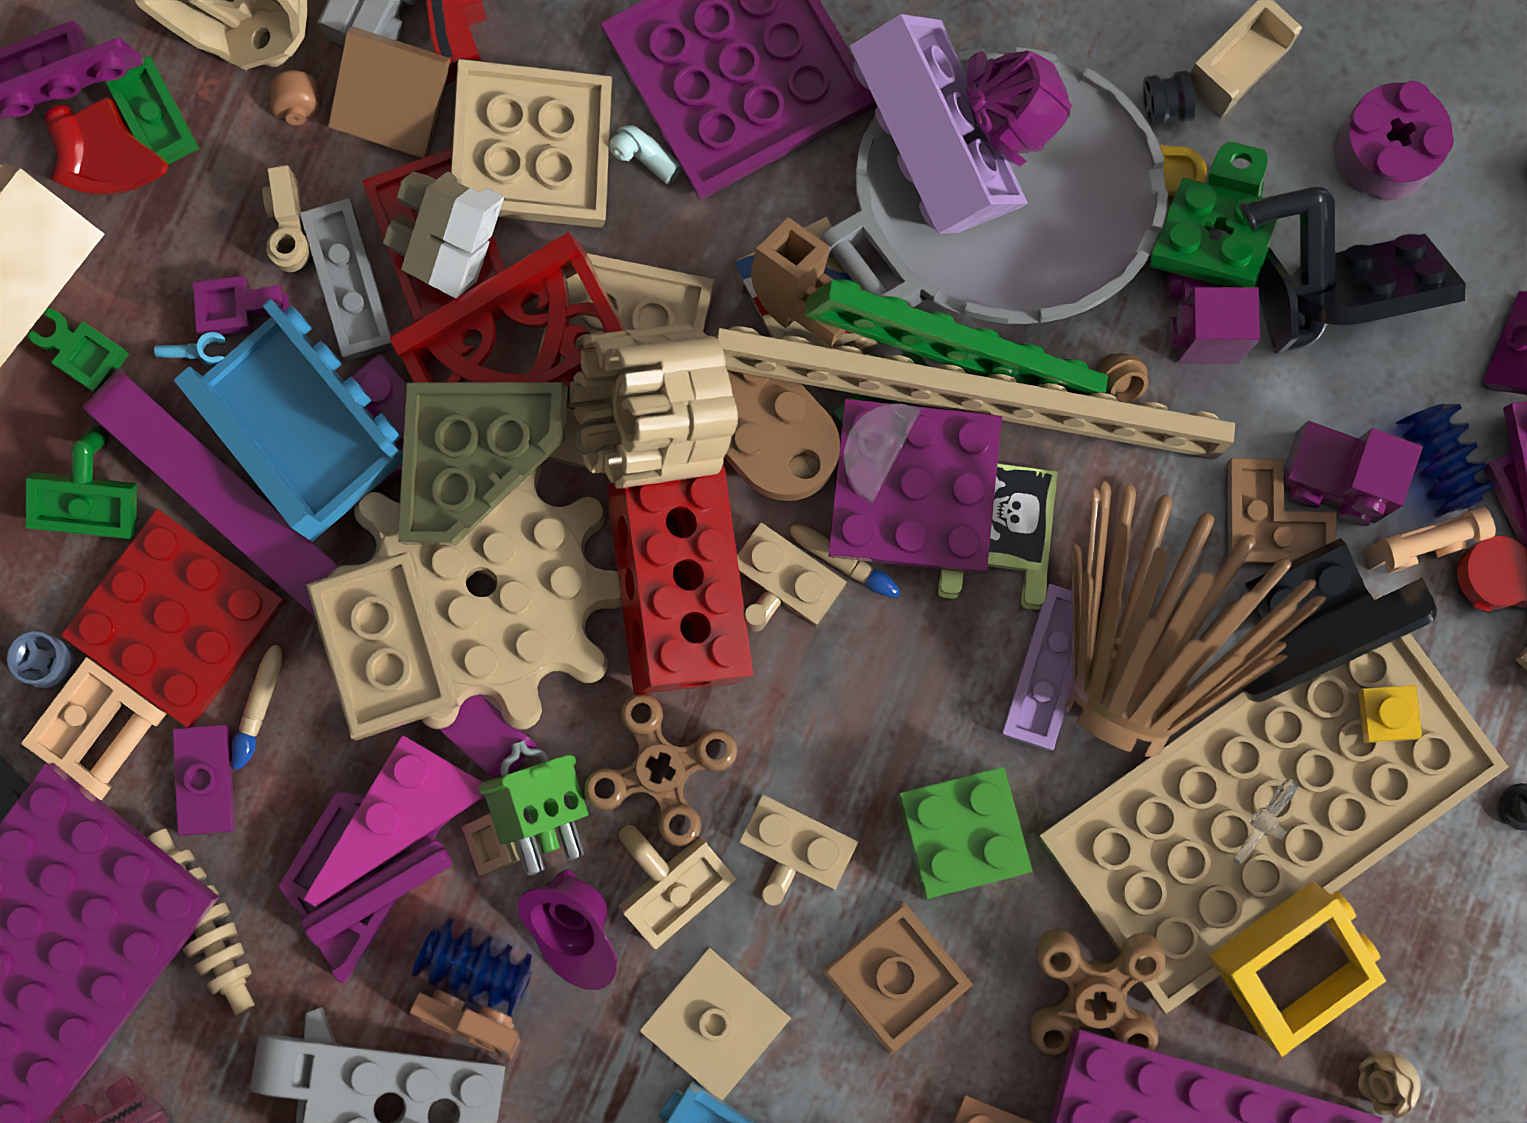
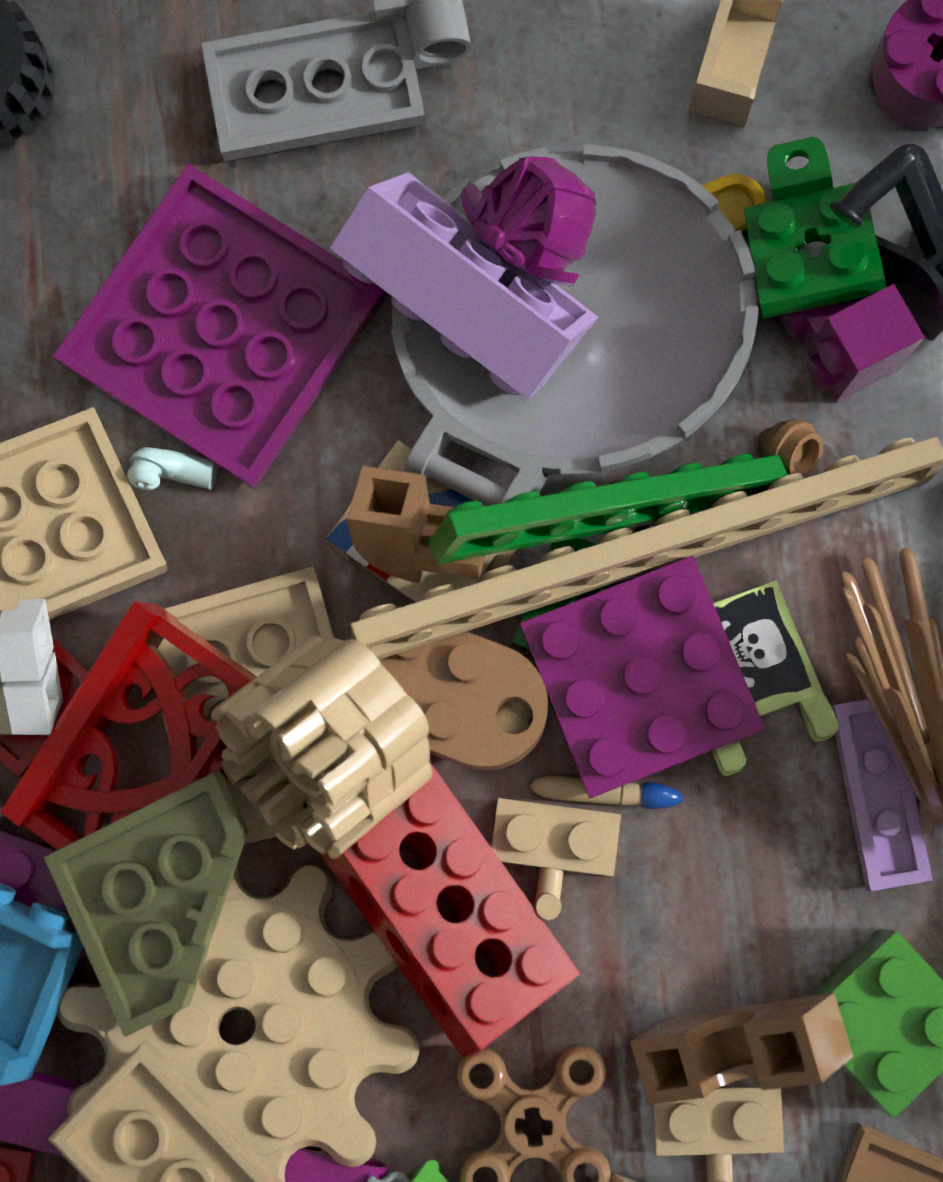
camera: 20 degrees left, 0 degrees up
clear plate [843,403,921,505] -> none
black wheel [1143,70,1196,127] -> none
none -> medium nougat arch [630,992,853,1105]

